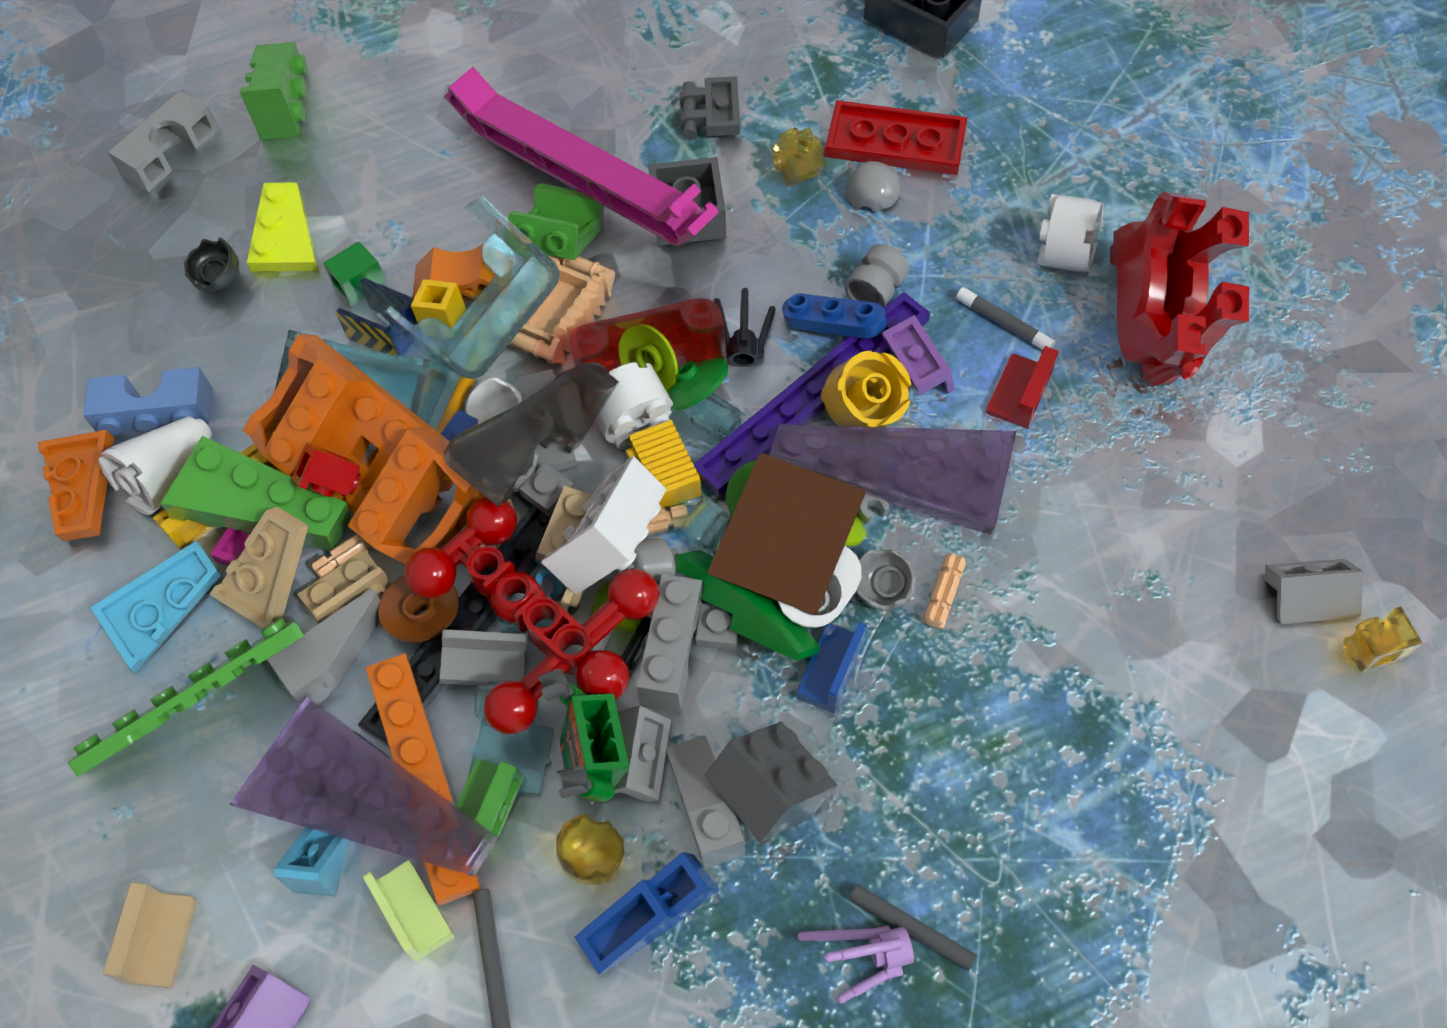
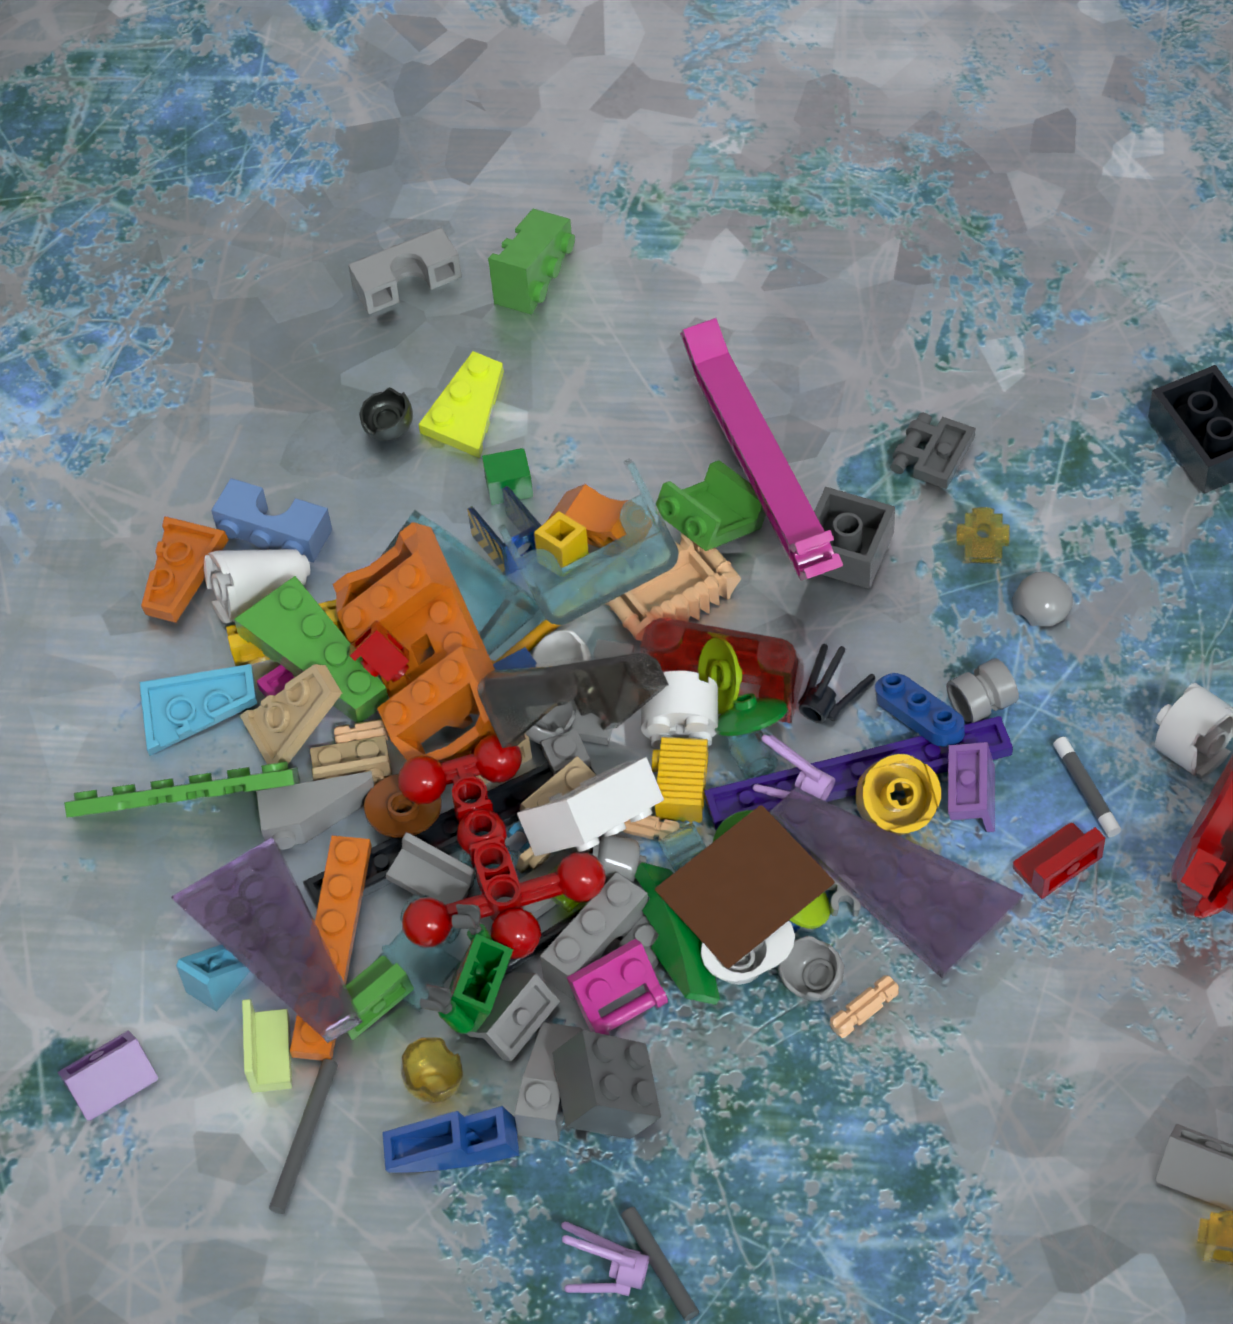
camera: 30 degrees right, 5 degrees down
tan panel [103,882,197,988] -> none
blue panel [796,622,867,714] -> none
red tile [824,100,968,175] -> none
none -> dark pink plate [566,938,668,1036]
none -> lavender plant [753,735,835,808]

